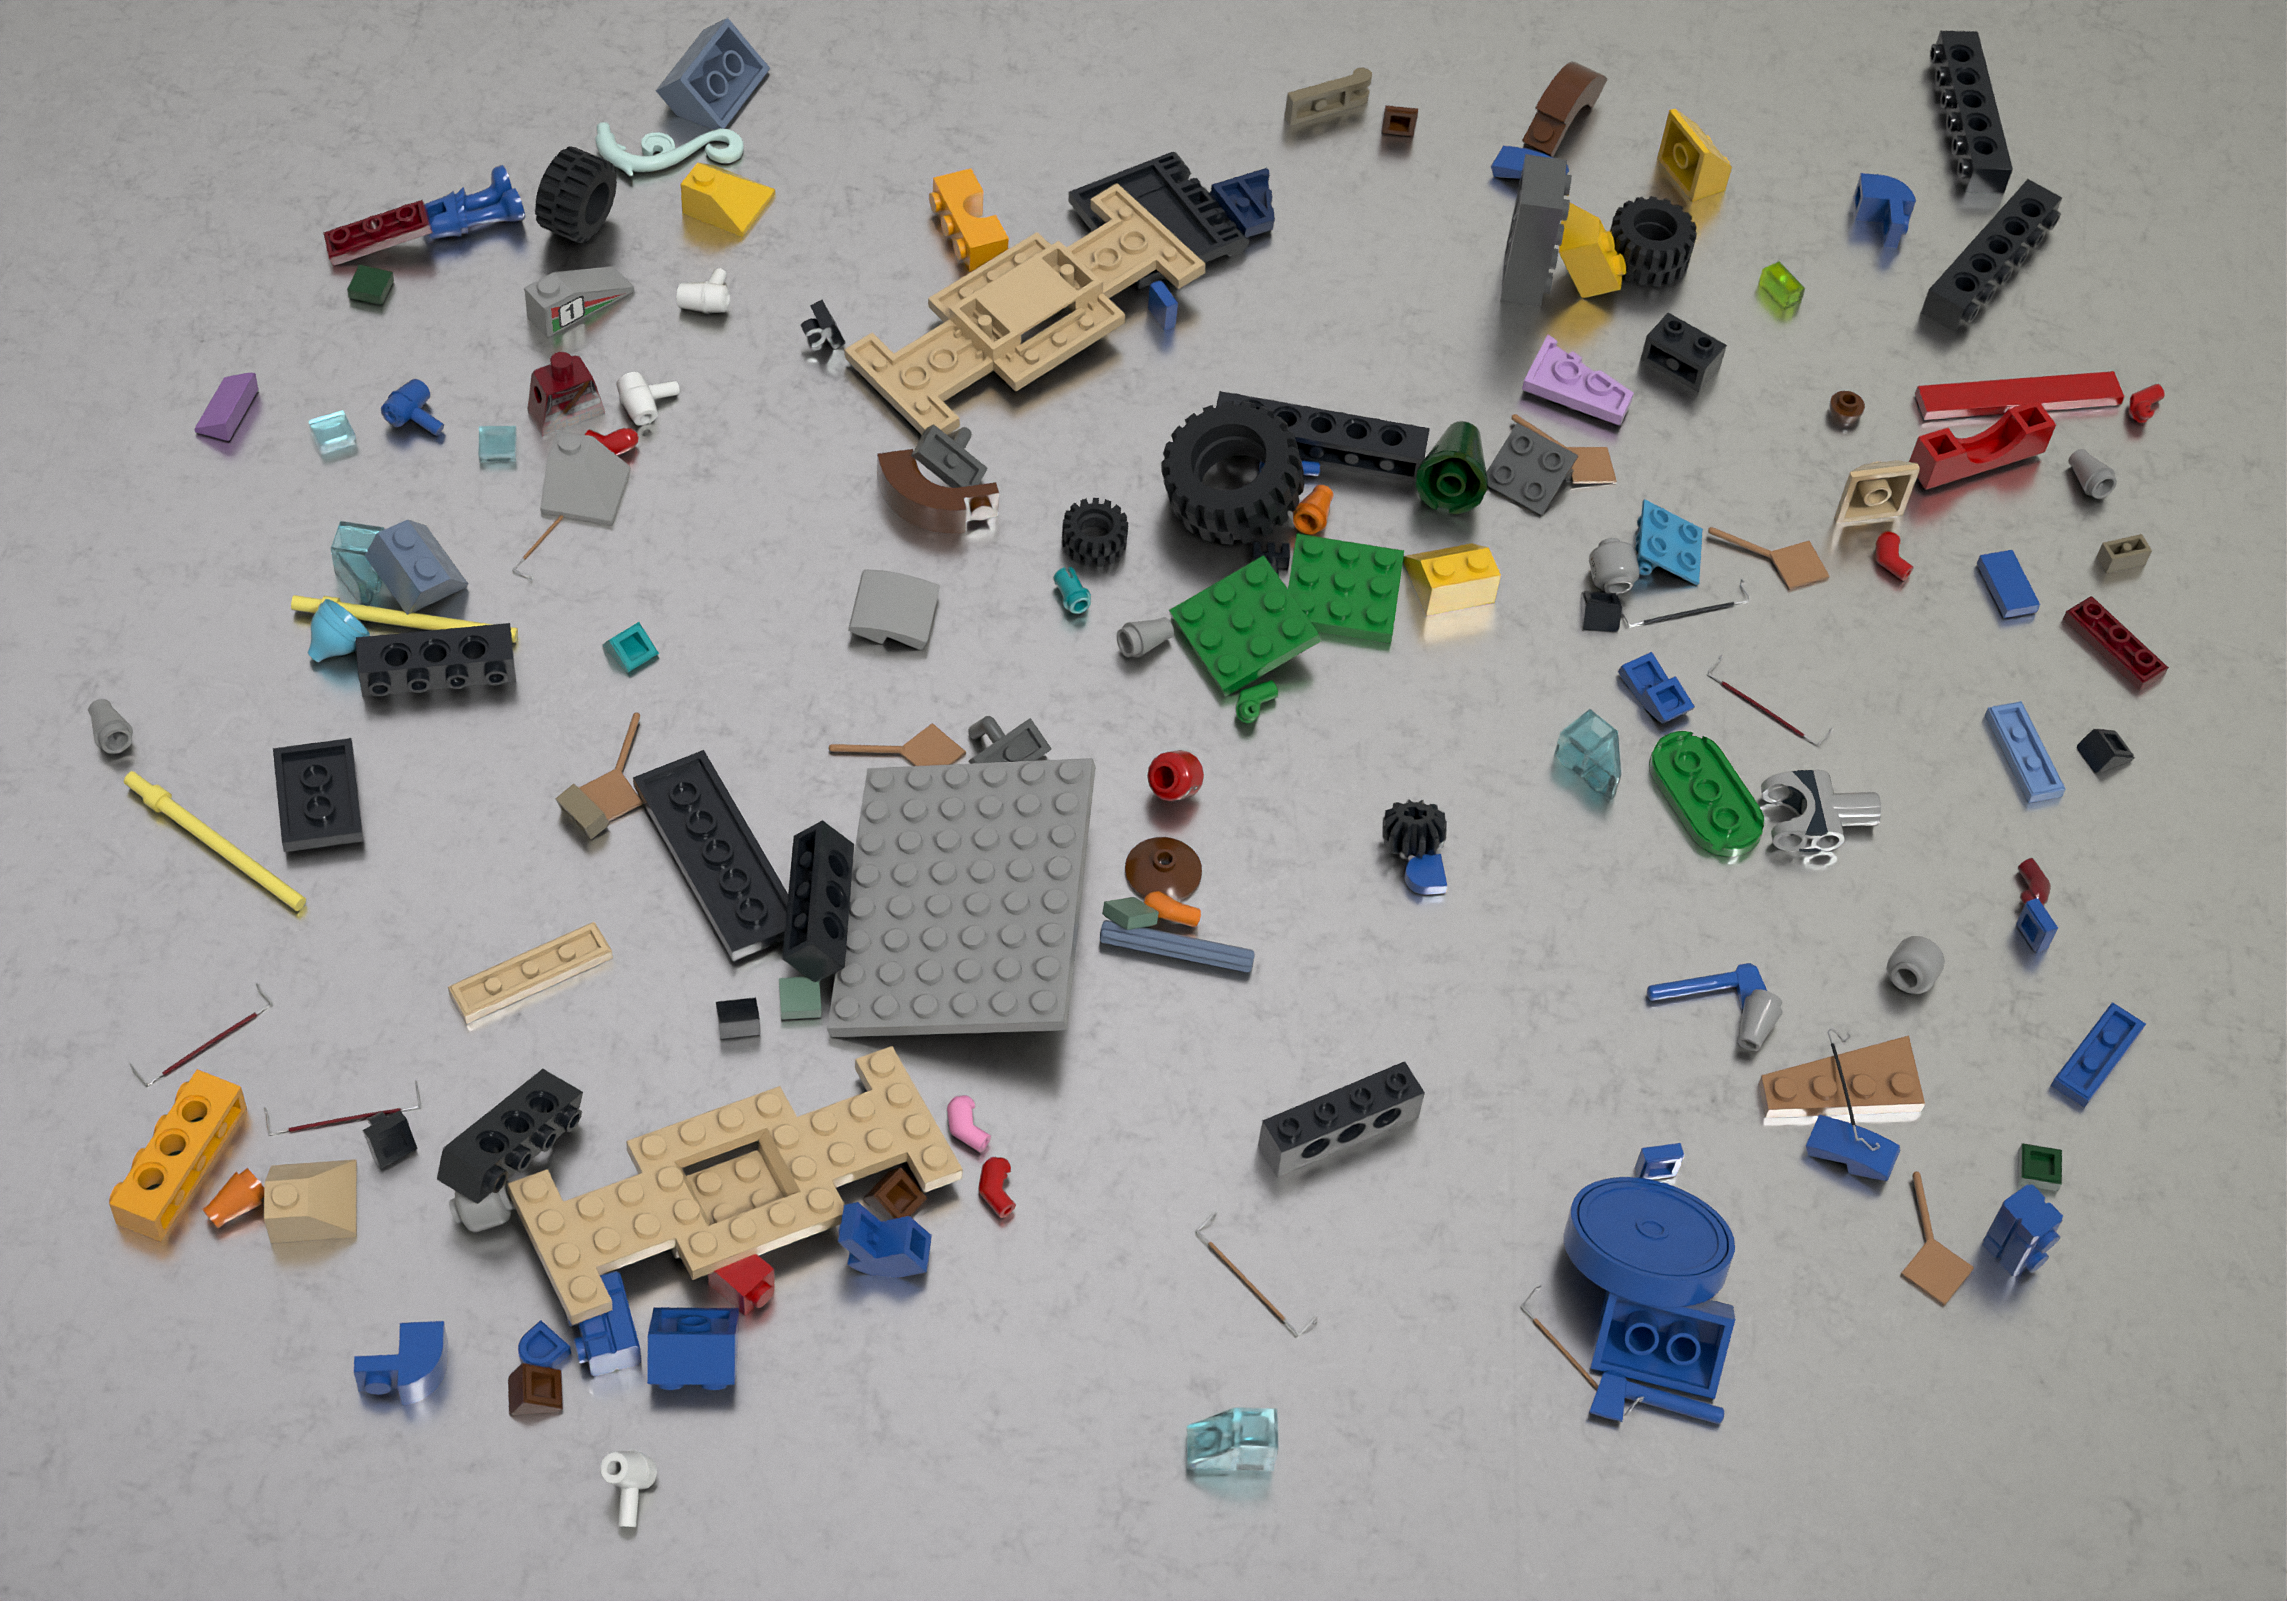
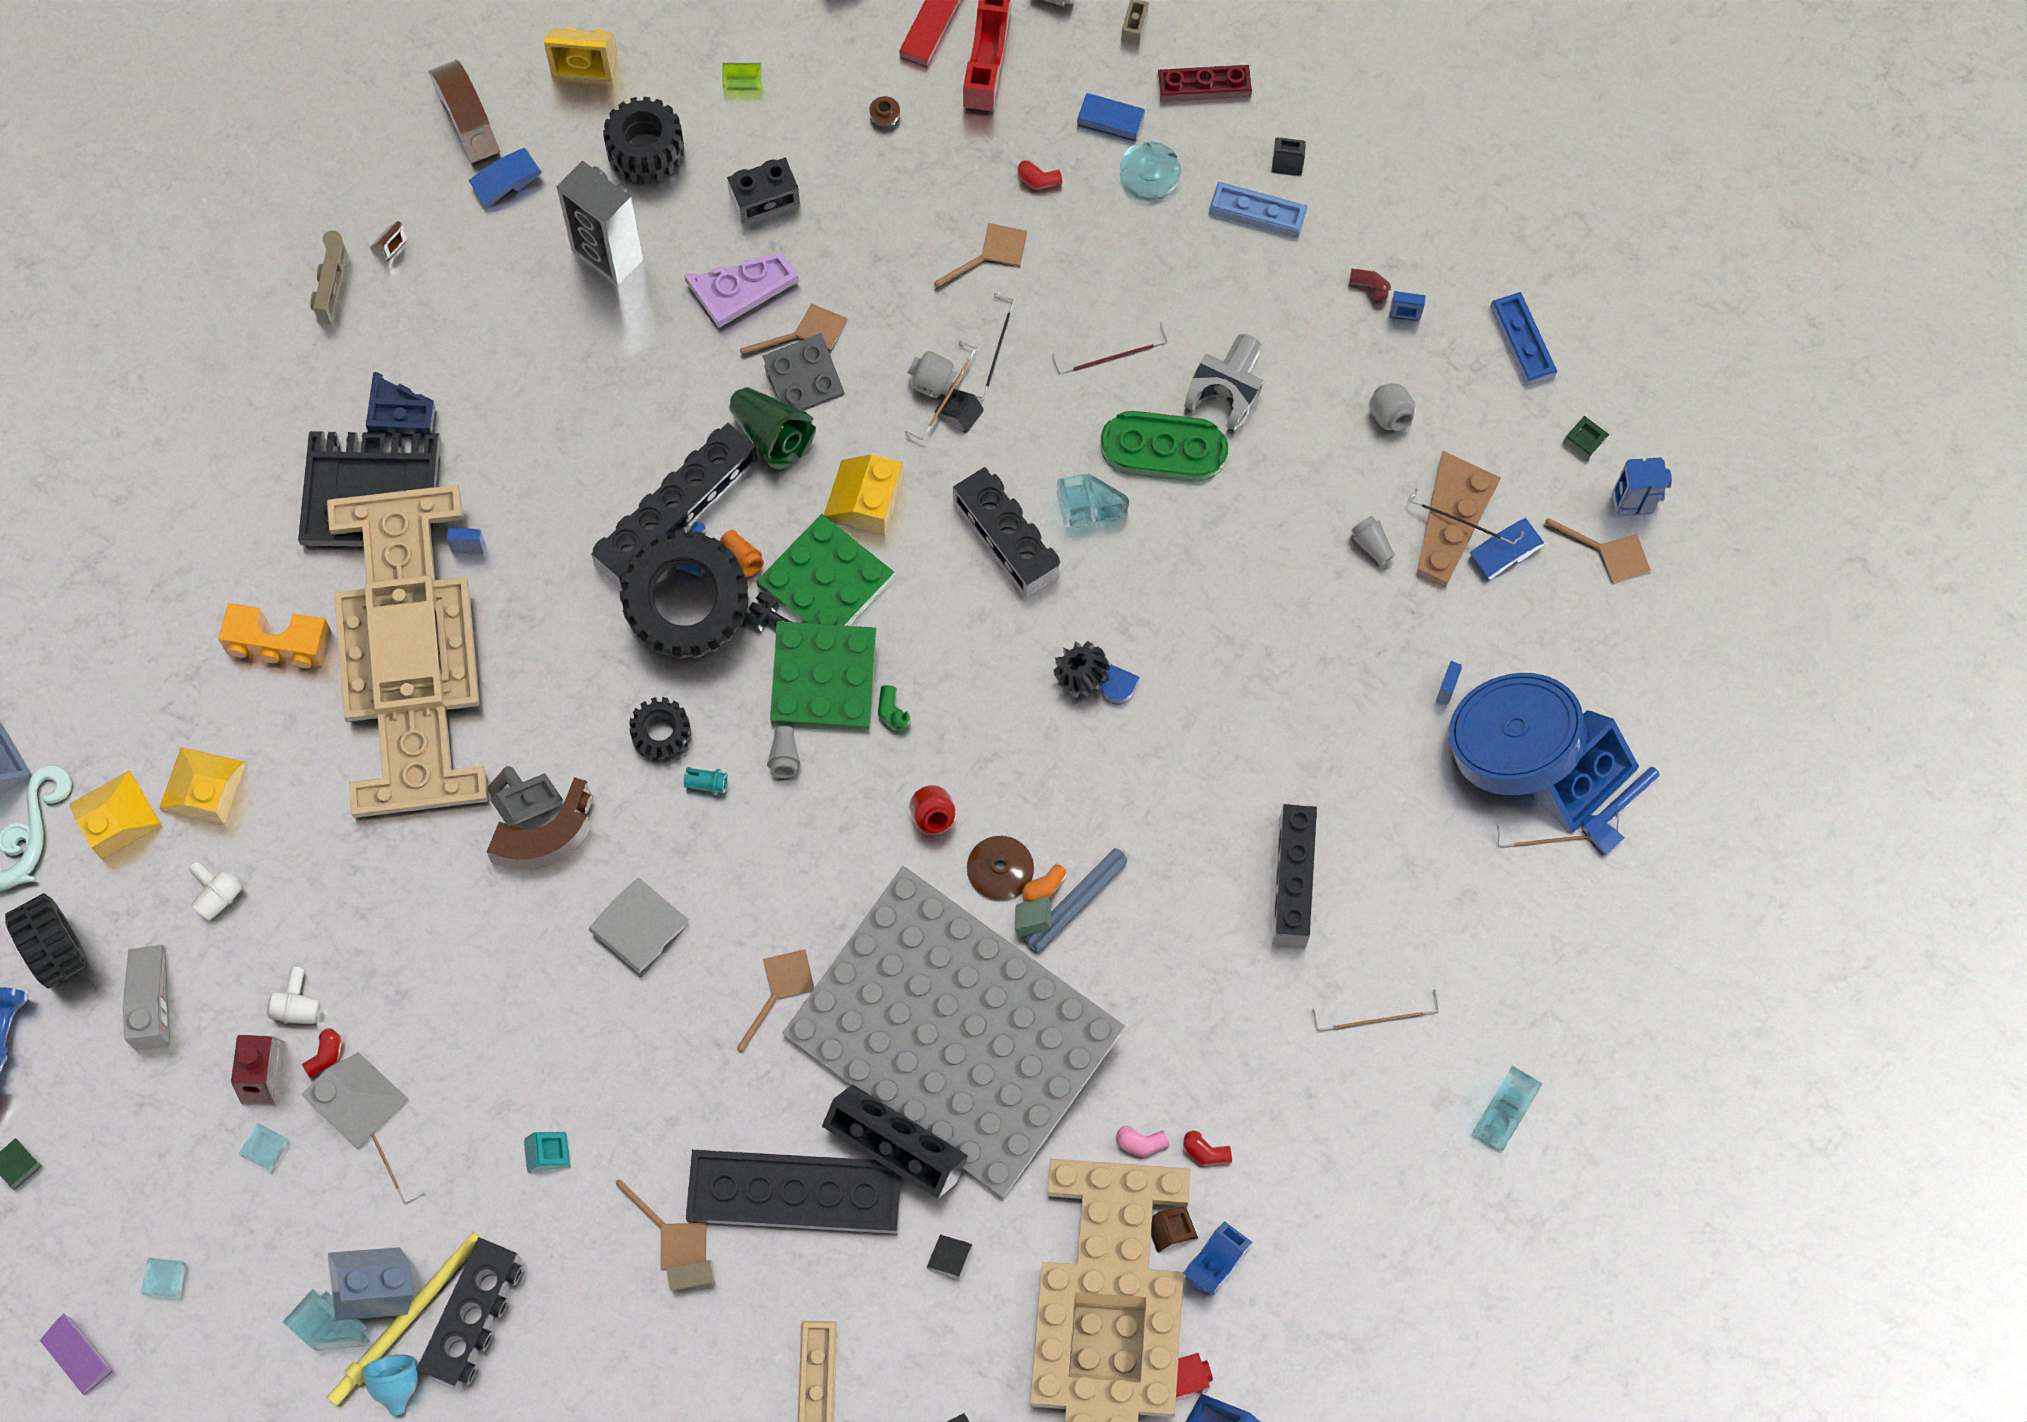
camera: 55 degrees left, 15 degrees up
blue piece [381,379,444,436] -> none
sand green tile [779,977,821,1020] -> none
black tile [800,299,846,349] -> none
dark grey plate [968,716,1052,764] -> none
yellow slope [1559,202,1626,298] -> none
blue slope [1617,652,1695,724] -> none
dark azure hinge [1635,499,1703,585] -> none
blue piece [1647,963,1767,1010] -> none
tan slope [1834,460,1920,524] -> none
none -> yellow slope [159,747,246,825]
none -> medium nougat piece [905,340,977,440]
none -> black brick [953,467,1061,598]
none -> clear light blue tile [1119,141,1182,201]

